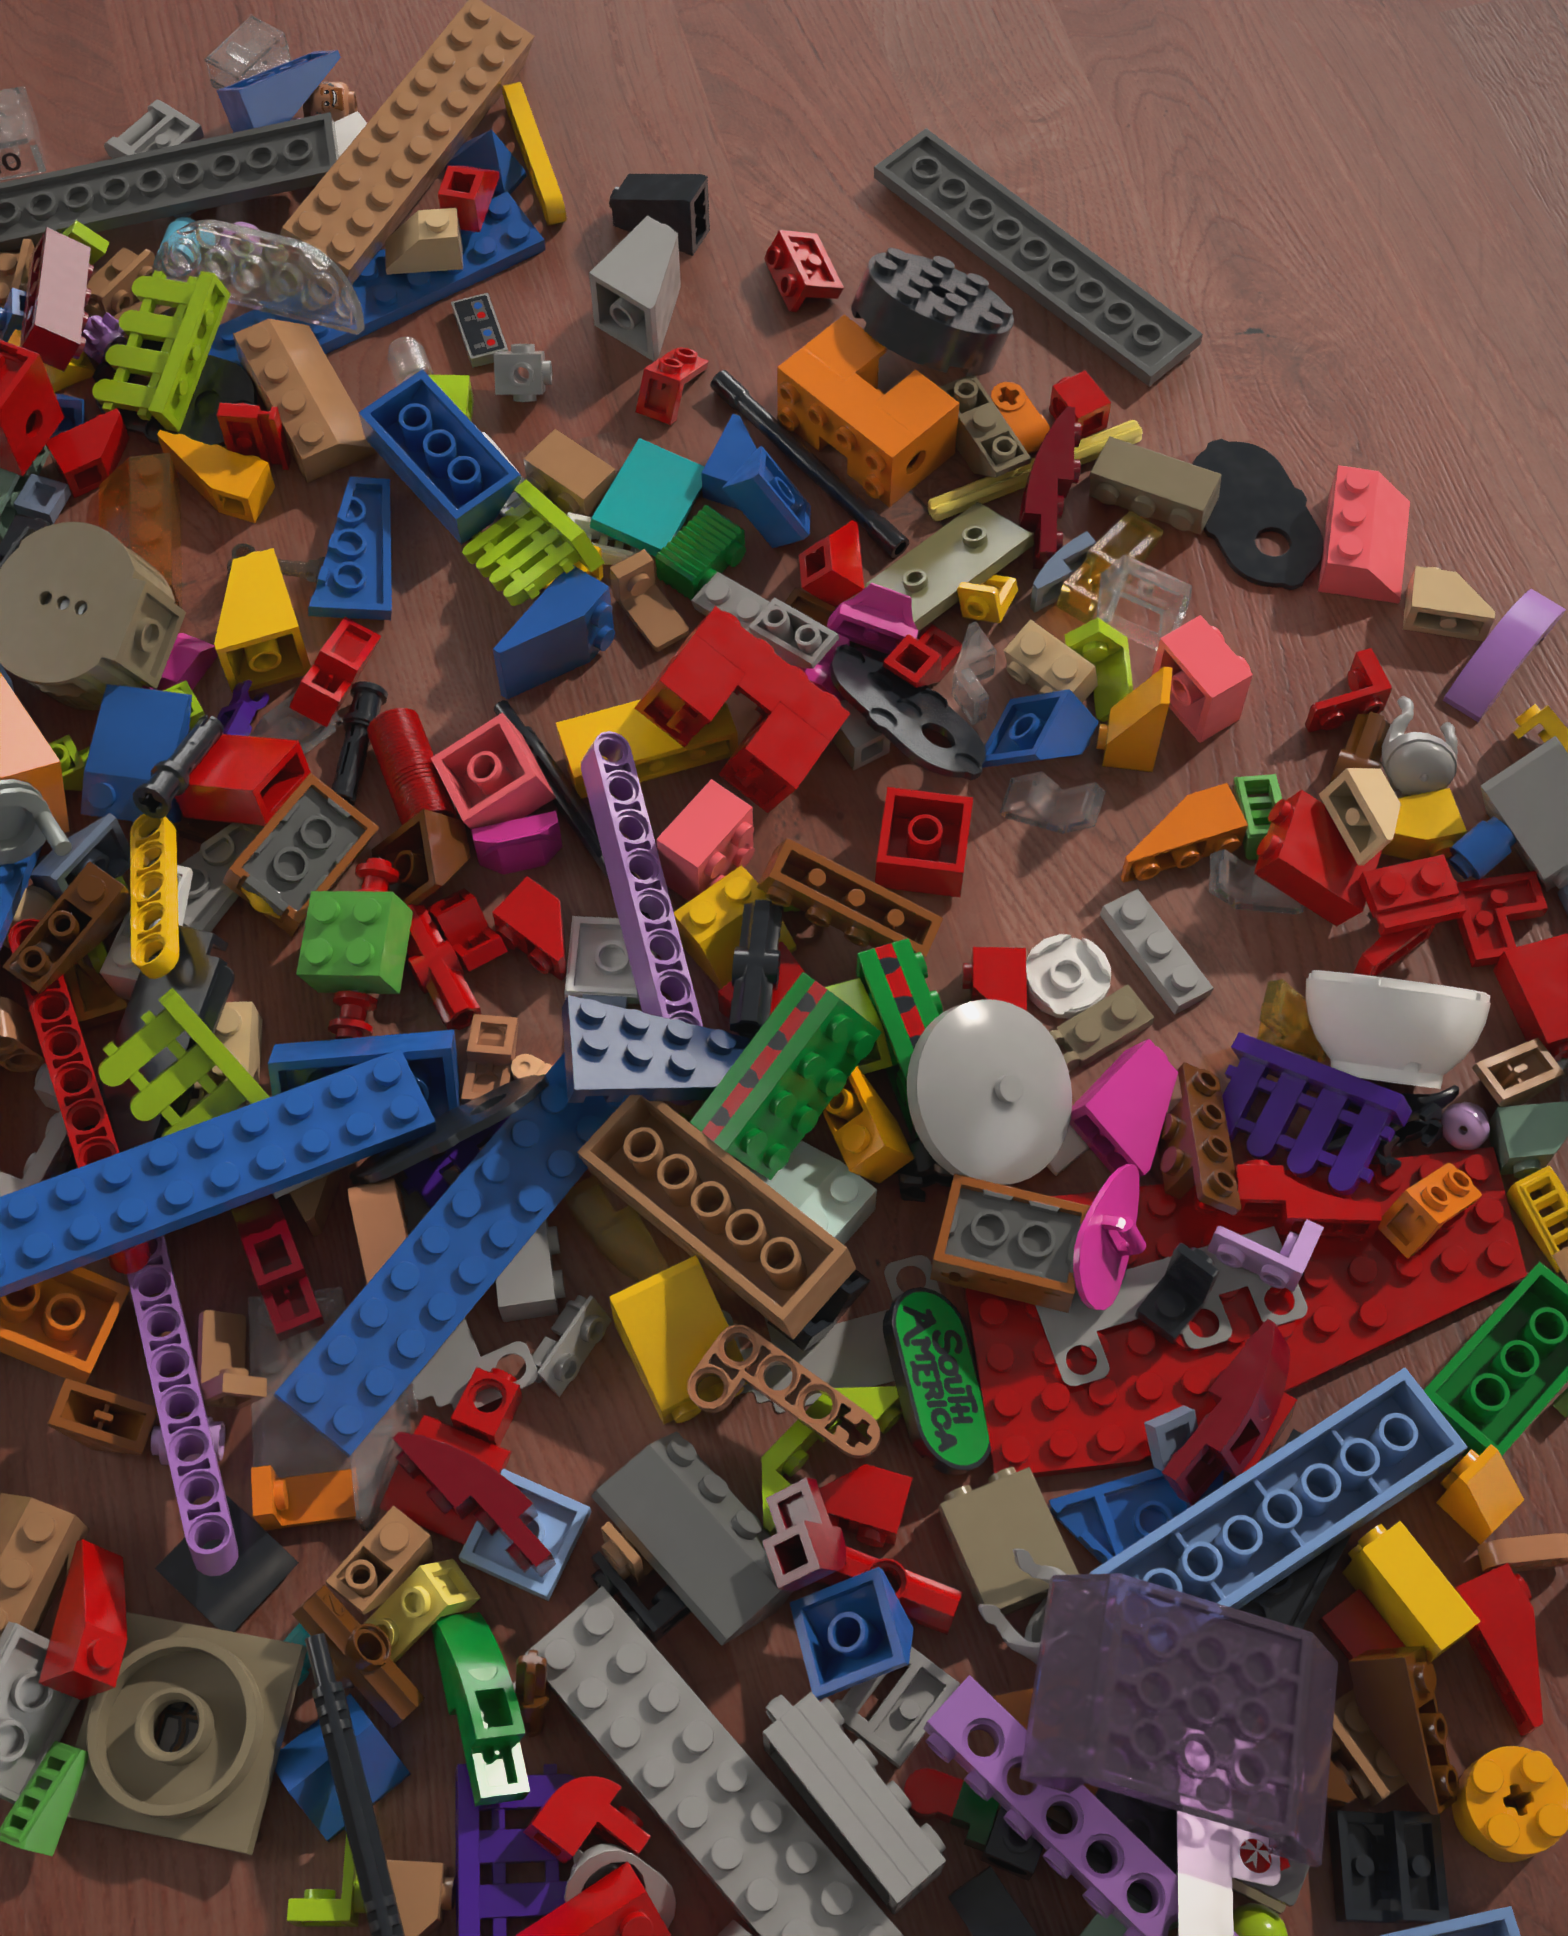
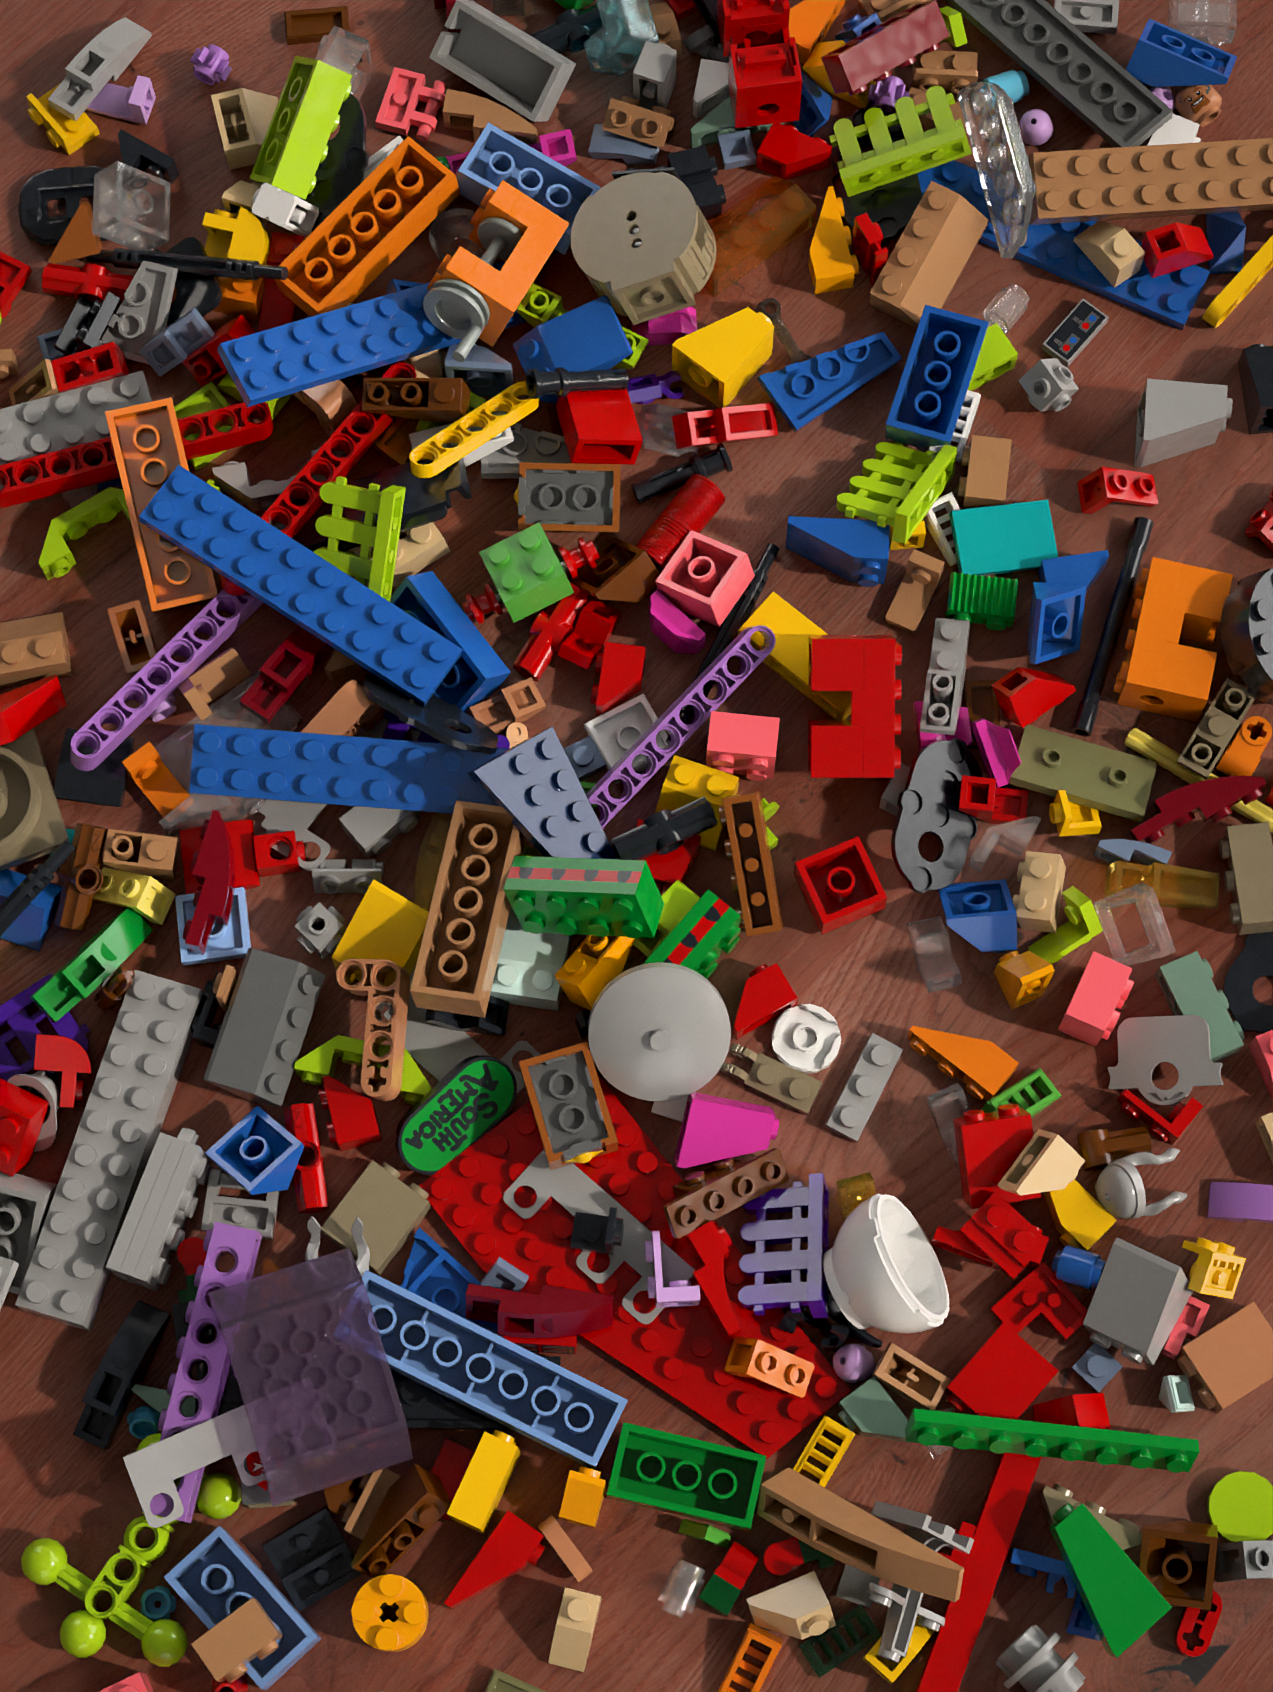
camera: 60 degrees right, 10 degrees up
dark red brick [762,1477,846,1591] -> none
dark pink shield [1073,1164,1146,1310] -> none
none -> light grey brick [294,902,346,960]
none -> light grey piece [1107,1015,1223,1106]
none -> sand green brick [1154,951,1245,1063]

